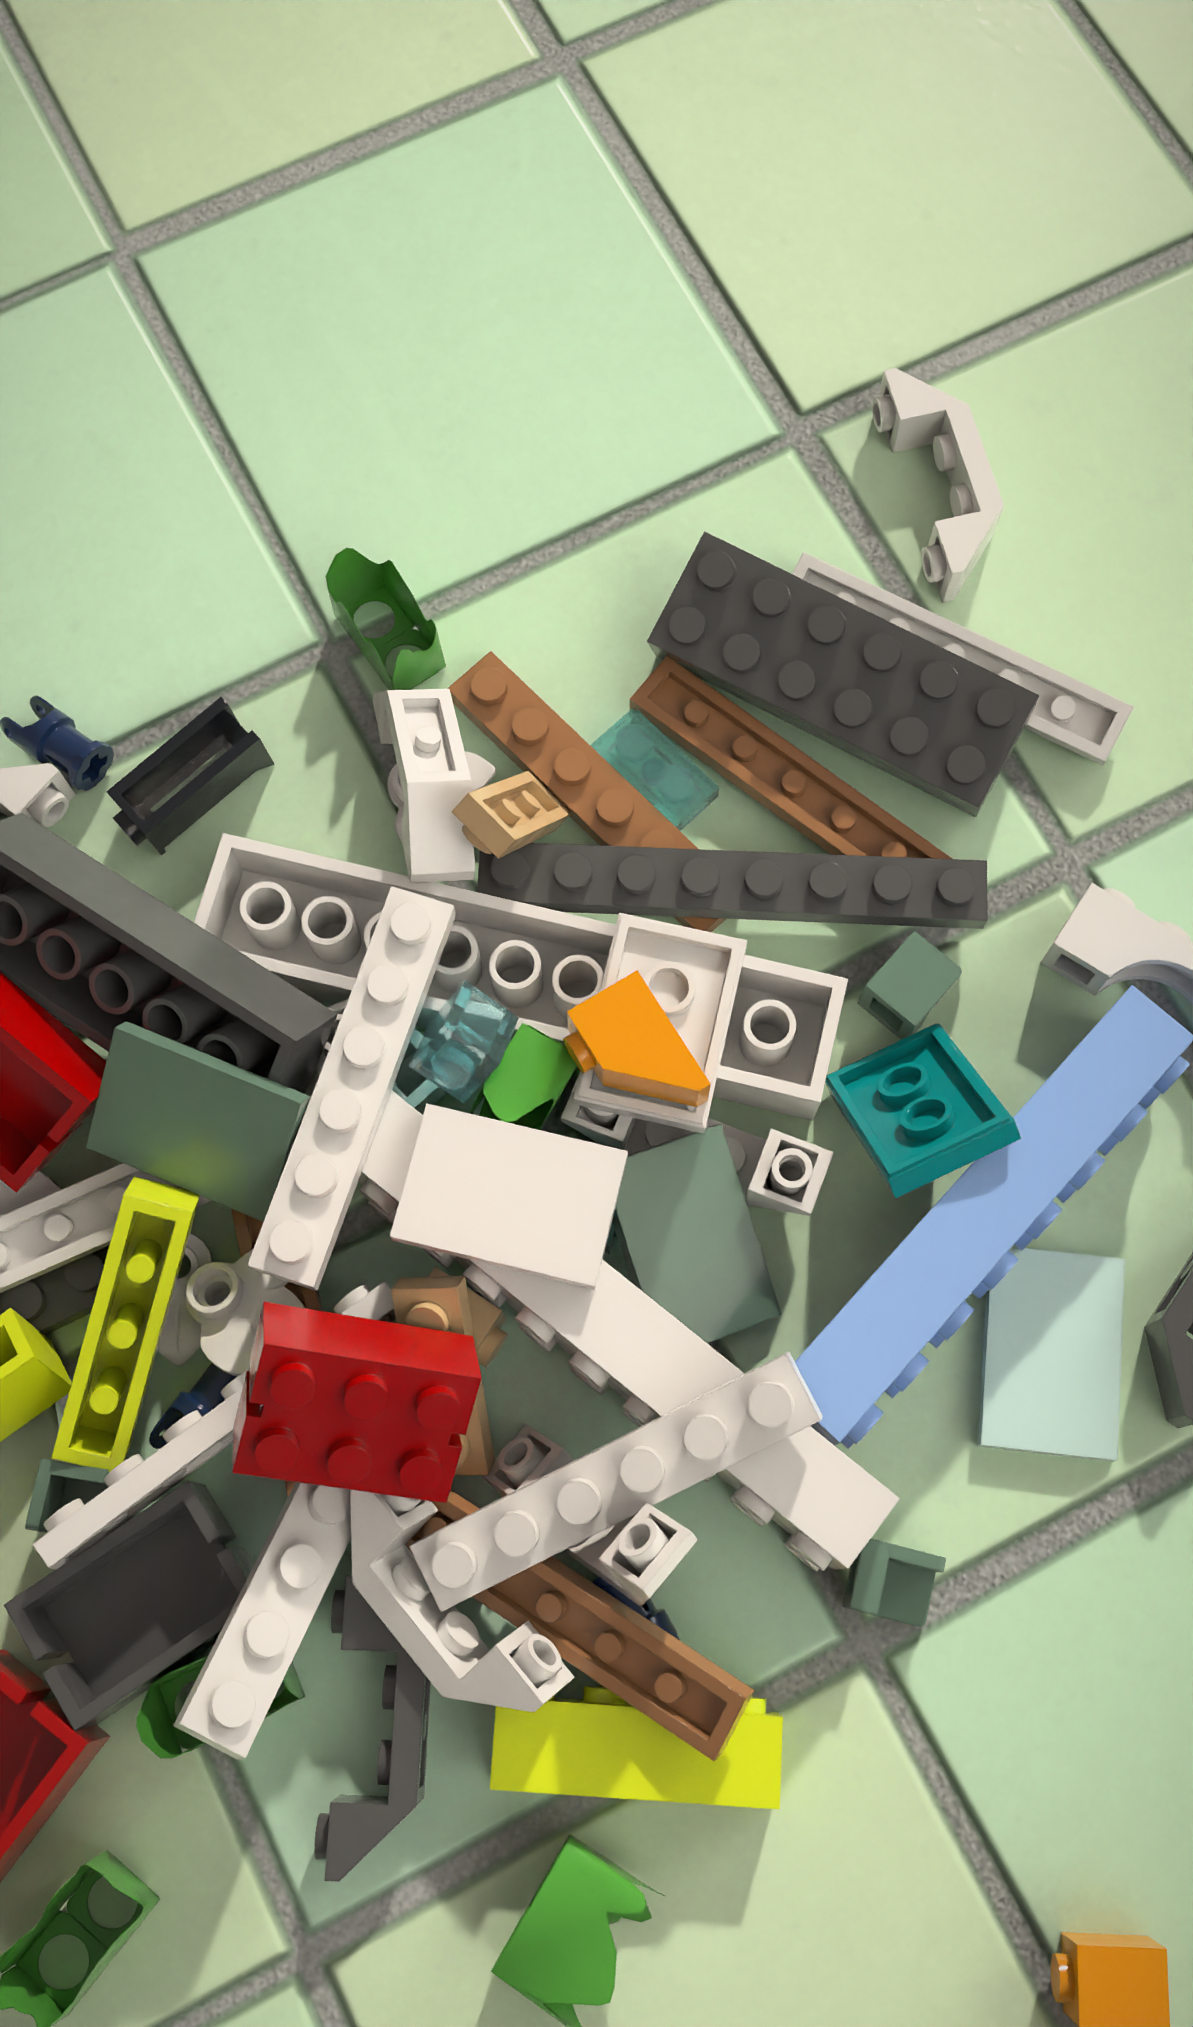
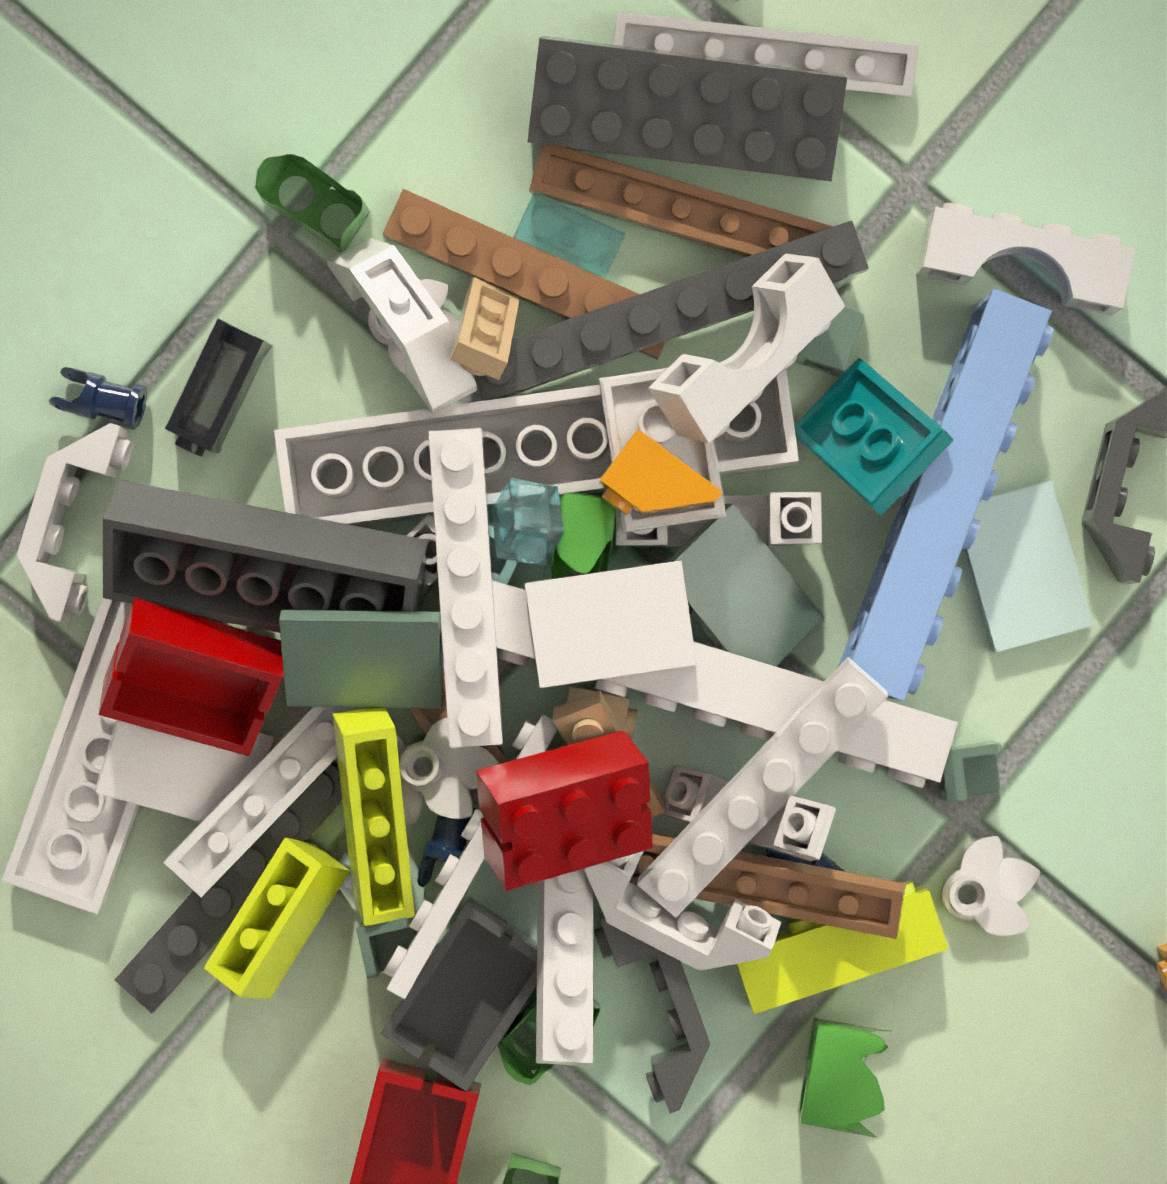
camera: 25 degrees left, 15 degrees up
none -> white arch [648,254,845,443]
none -> white plate [941,836,1040,936]

